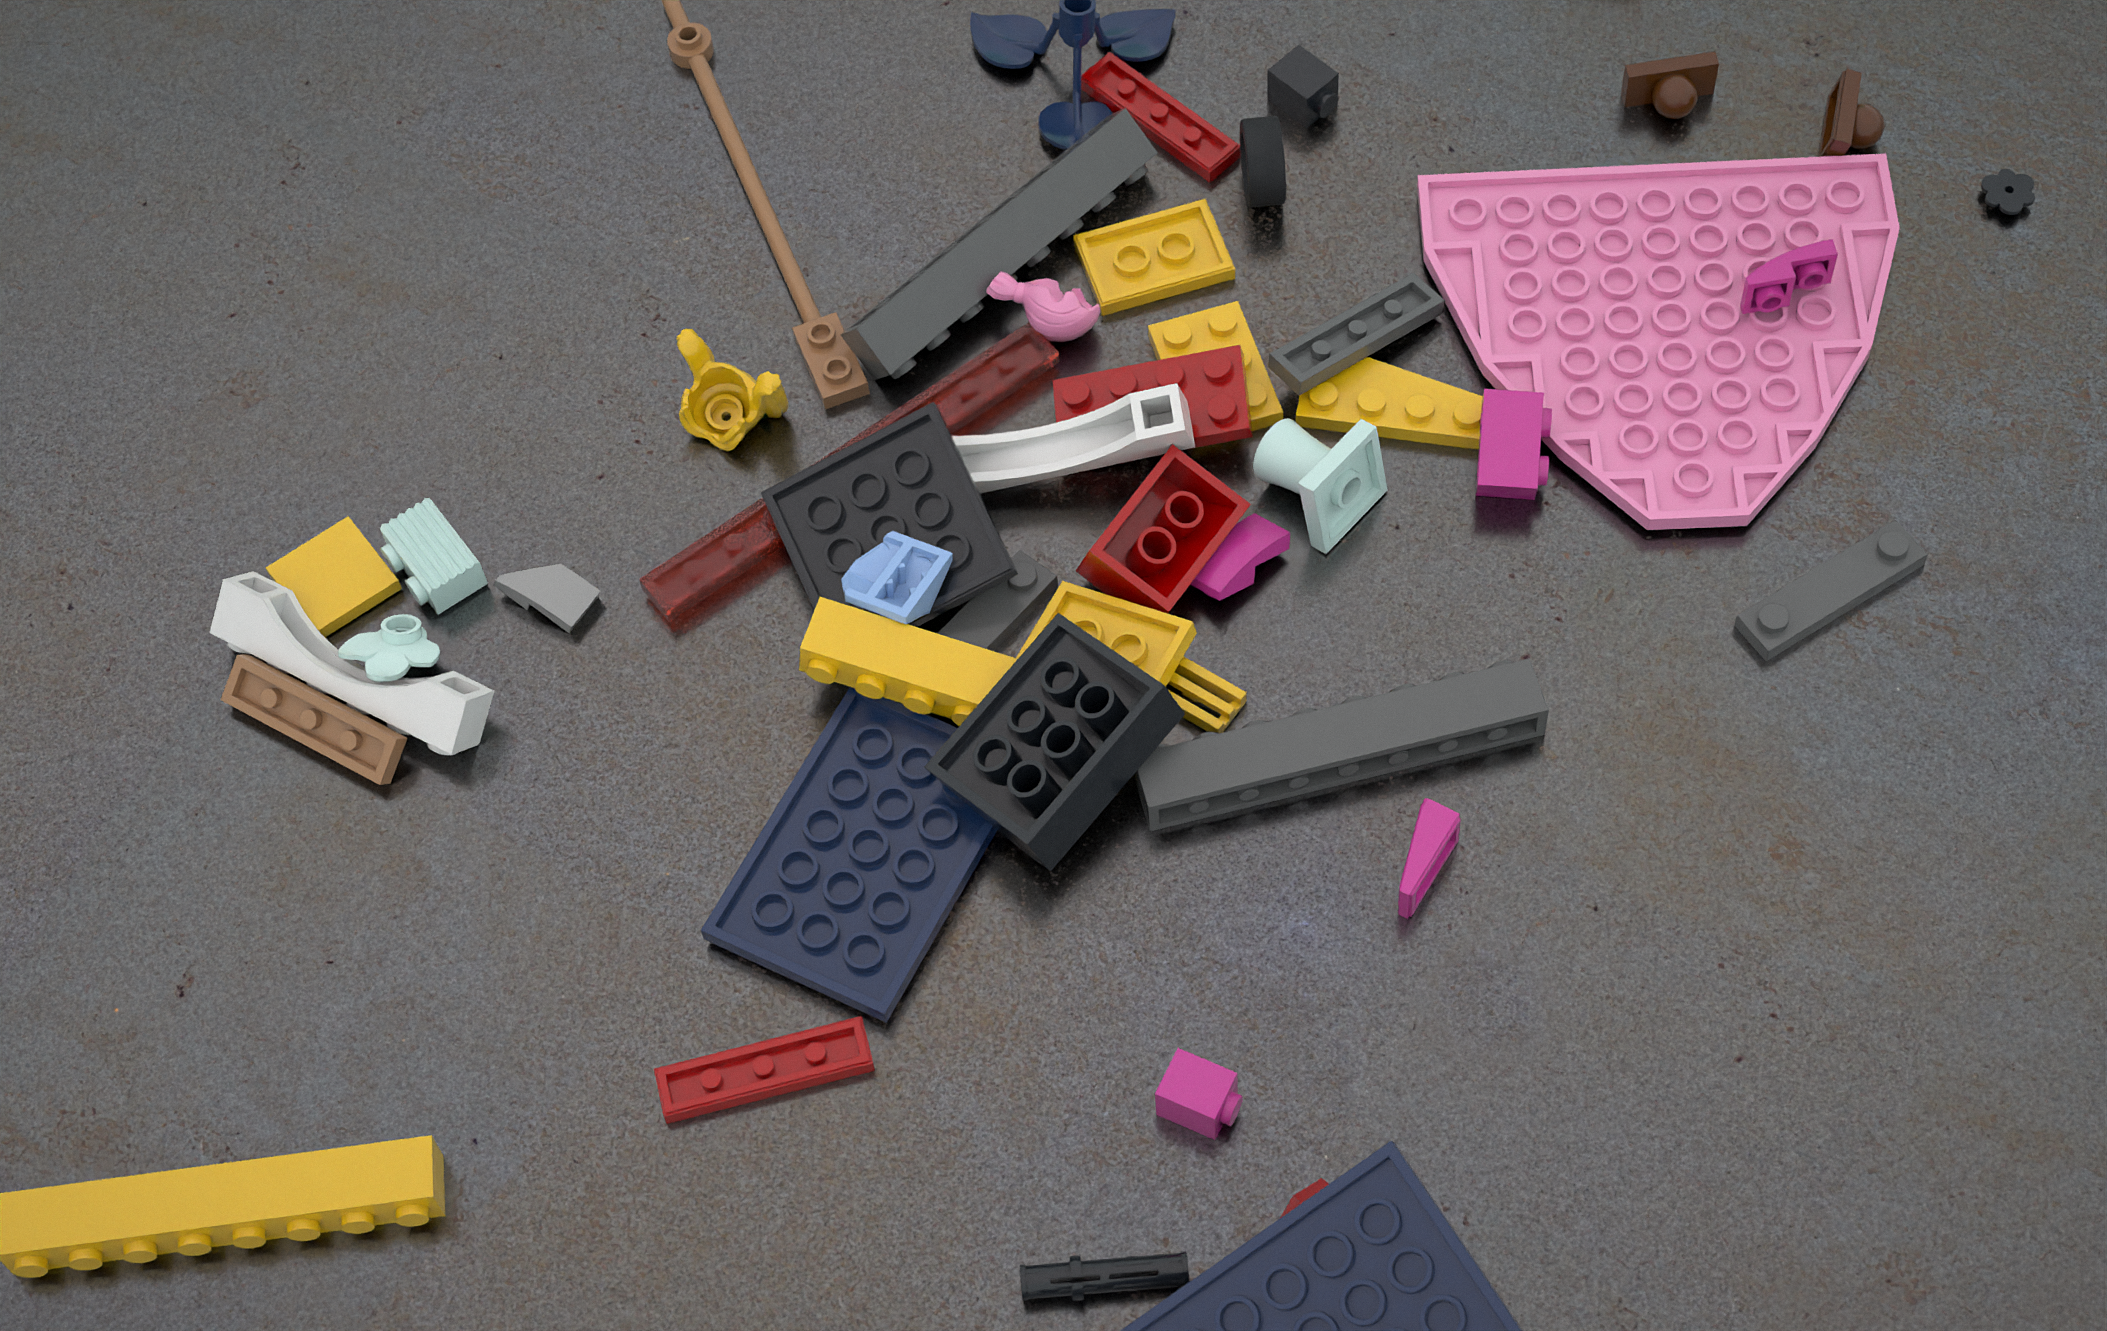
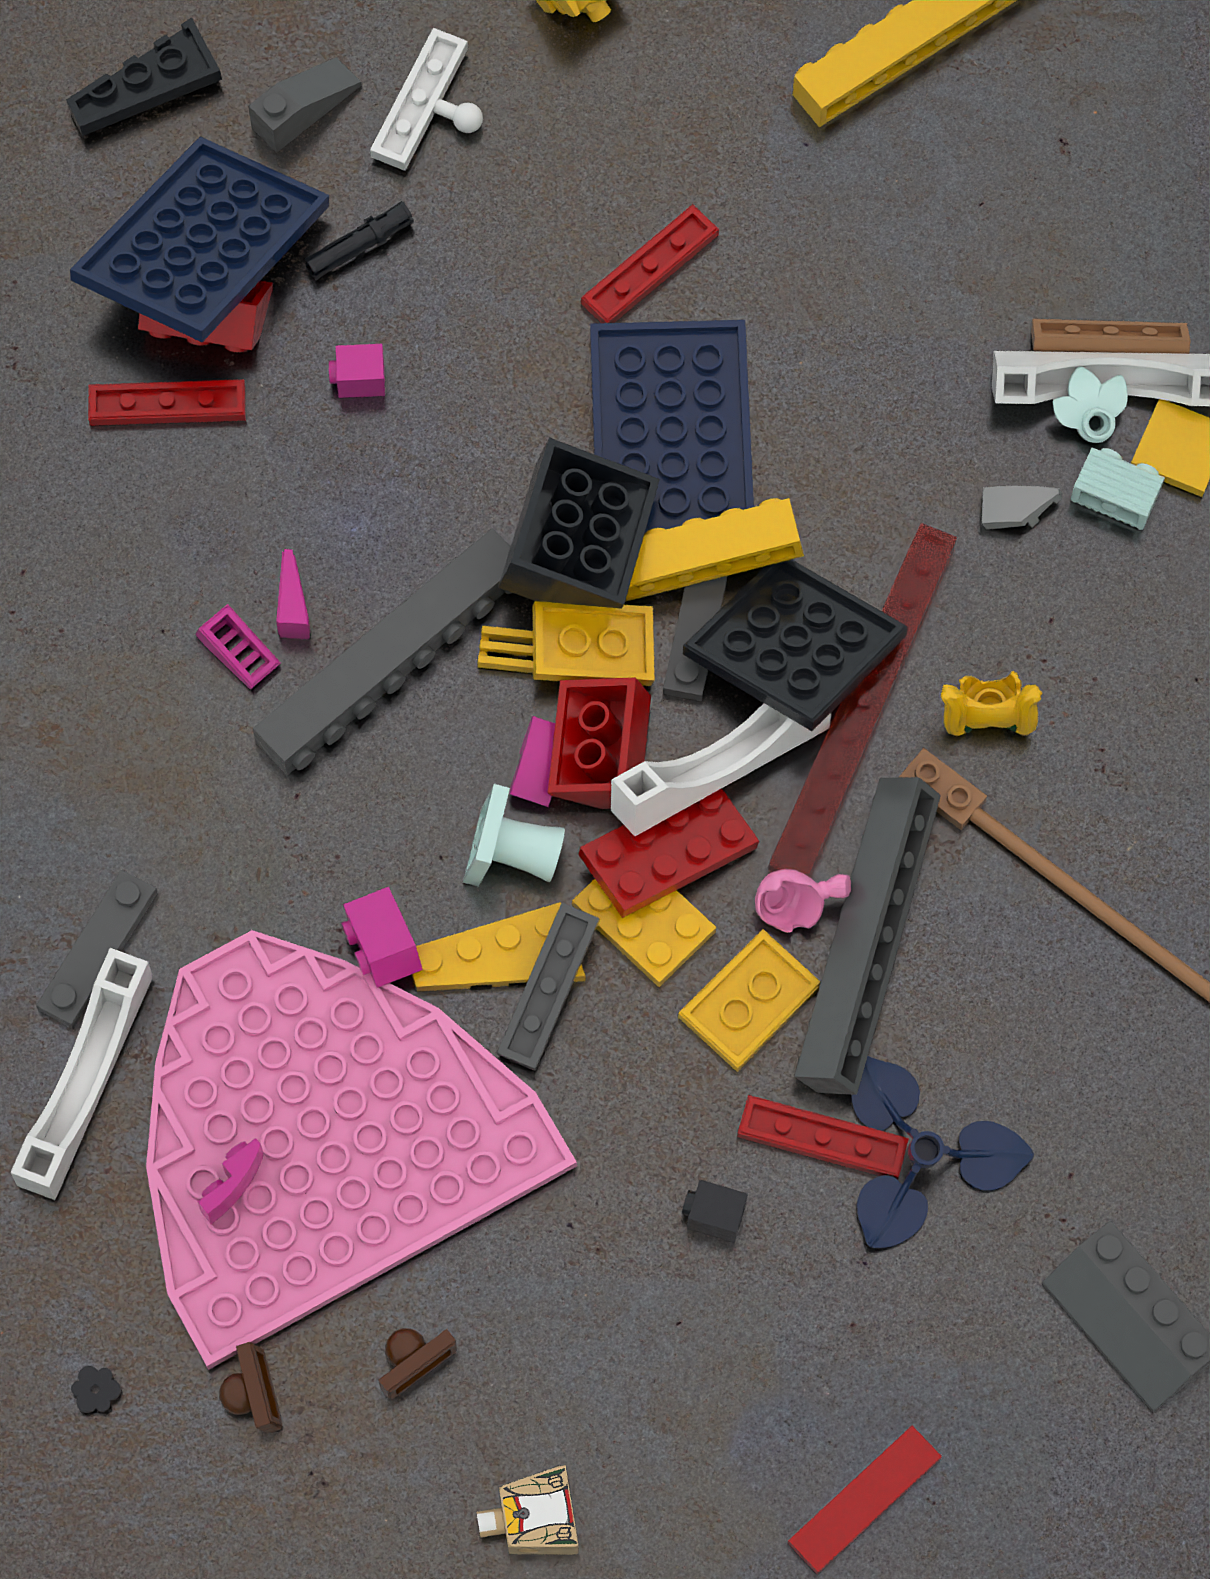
camera: 145 degrees right, 10 degrees up
light blue slope [841,531,953,624] -> none
black tyre [1239,116,1286,208] -> none
none -> white arch [10,948,153,1200]
none -> red tile [88,379,246,426]
none -> dark pink slope [195,604,281,690]

